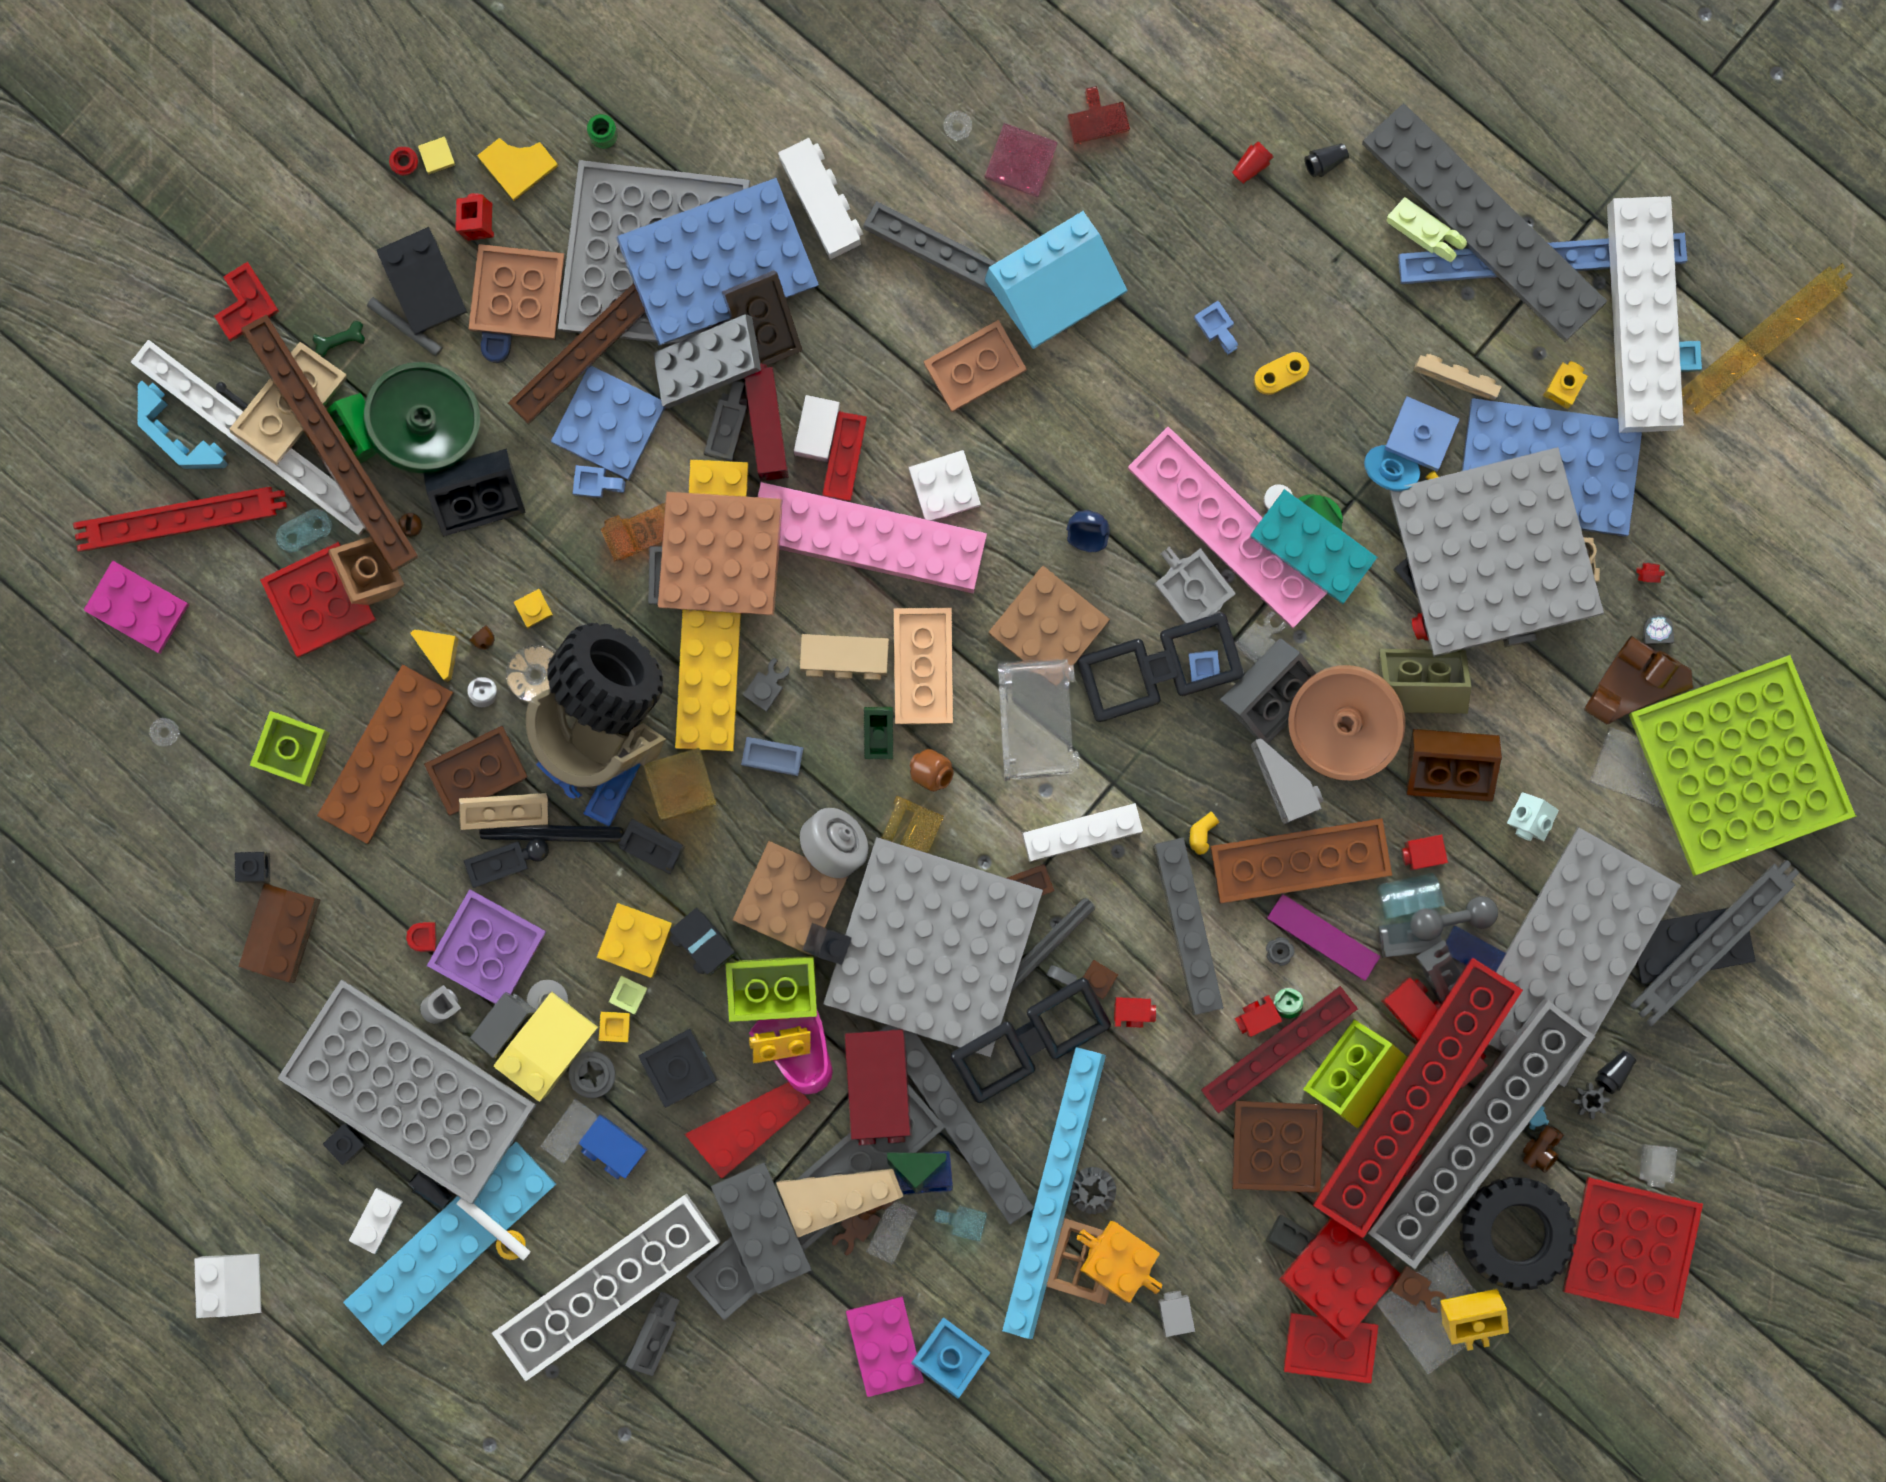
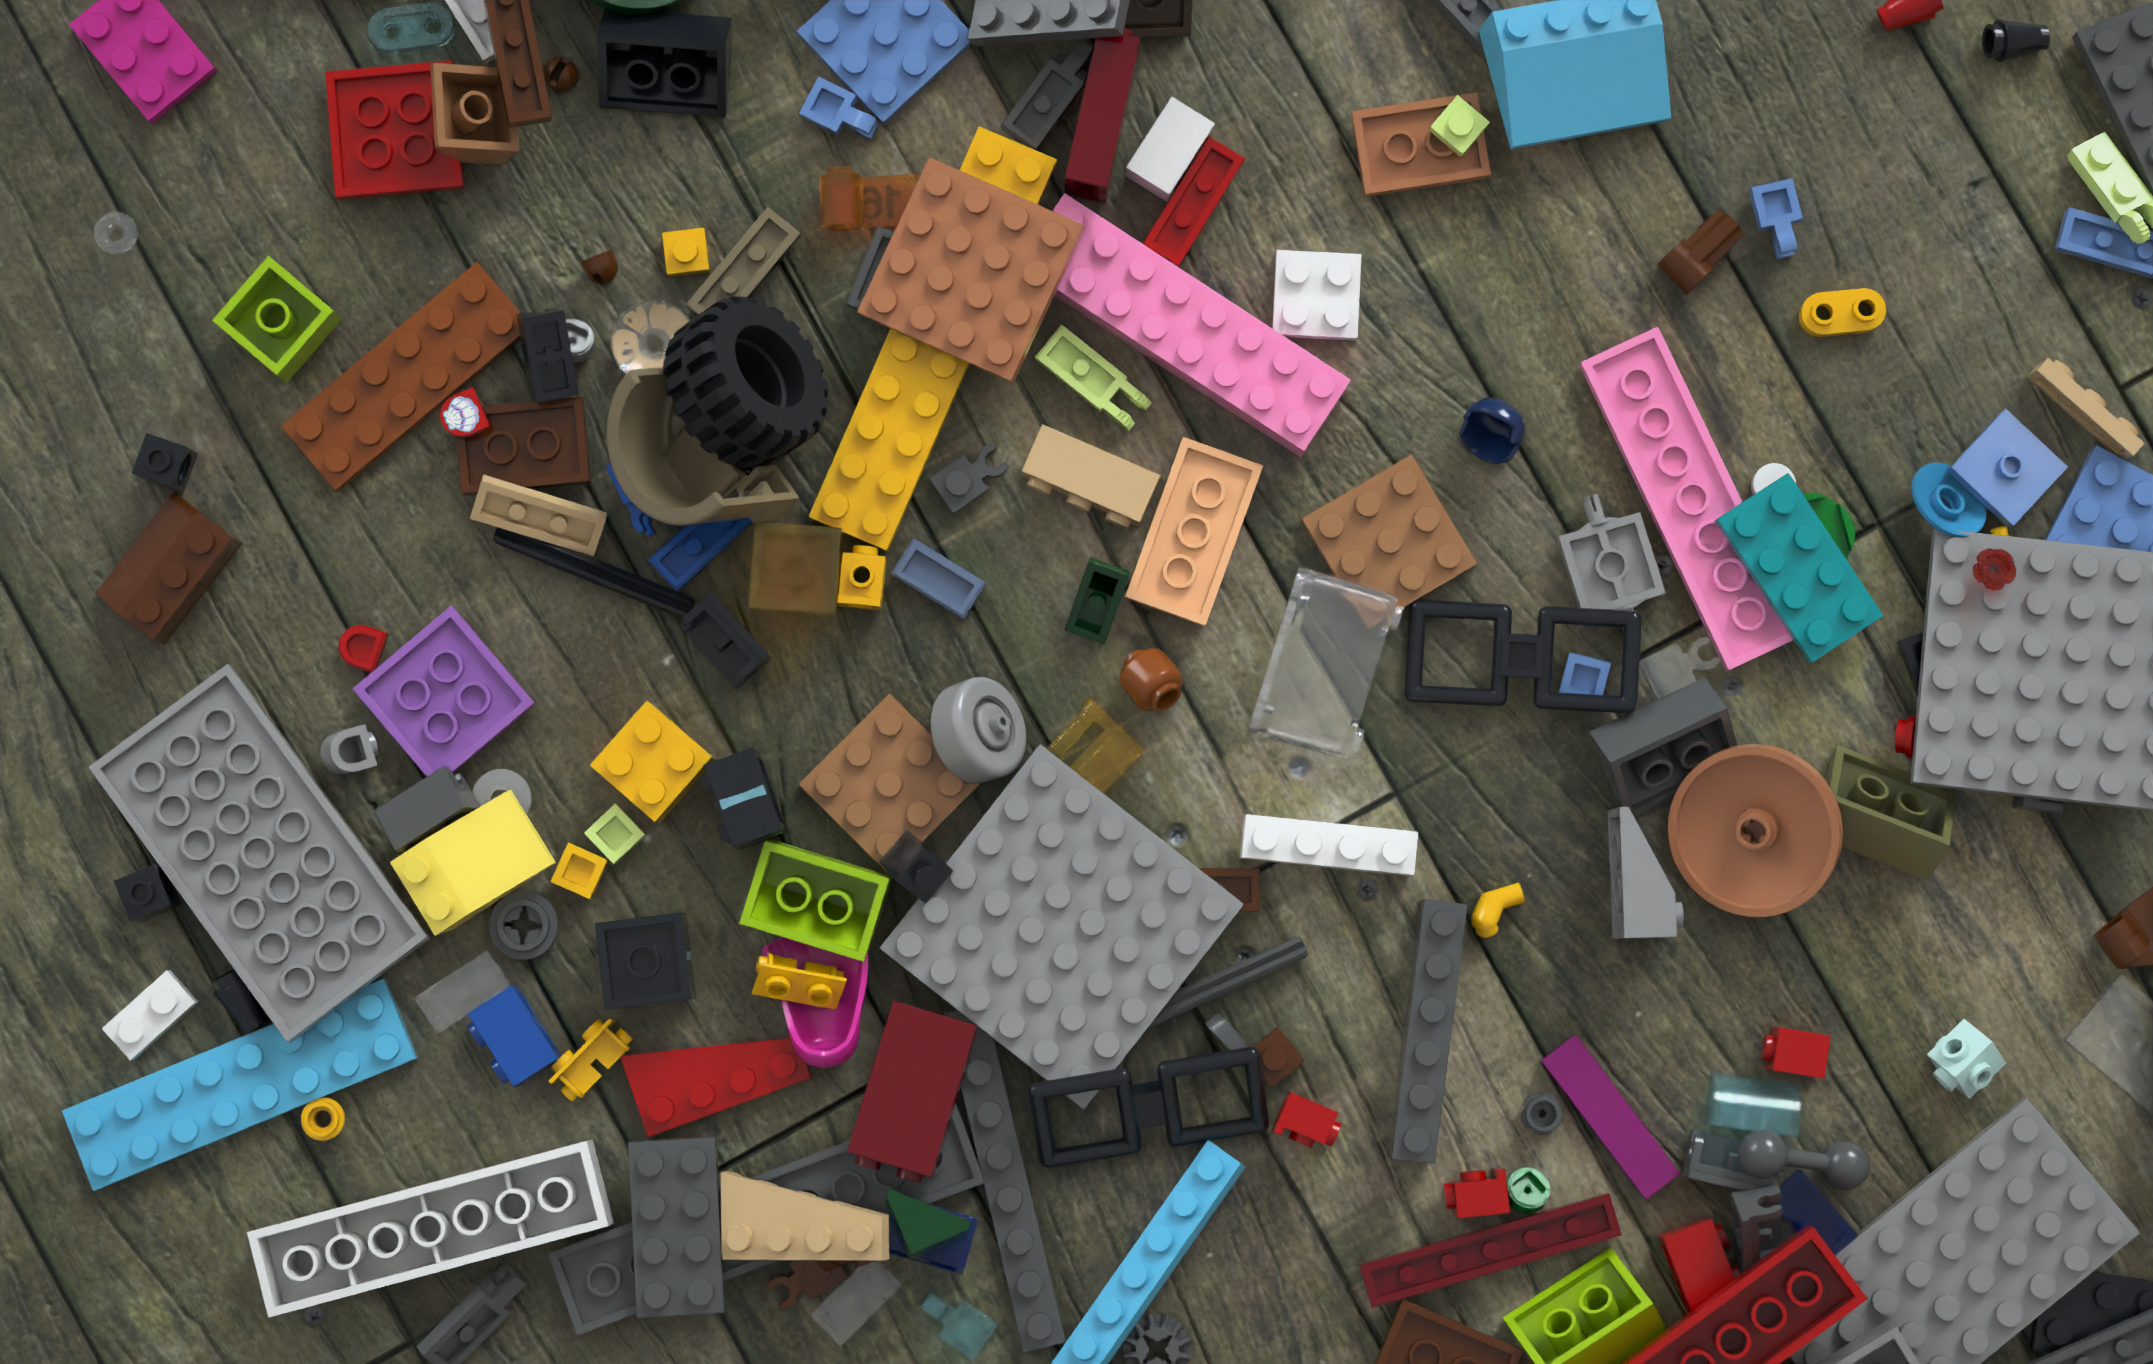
camera: 20 degrees right, 0 degrees up
yellow slope [410,629,459,682] -> none
white bar [456,1198,531,1261] -> none
black plate [463,839,549,888] -> none
dark orange plate [1210,818,1392,904] -> none
reddish brown slope [1406,729,1502,802] -> none
none -> tile [440,387,491,438]
none -> black hinge [516,308,579,403]
none -> yellow hinge [549,1018,633,1102]
none -> dark tan plate [686,206,801,315]
none -> yellow brick [837,545,887,611]
none -> yellowish green hinge [1035,324,1152,431]
none -> yellowish green plate [1429,95,1490,157]
none -> reddish brown piece [1657,209,1745,295]
none -> clear red plate [1973,548,2016,590]

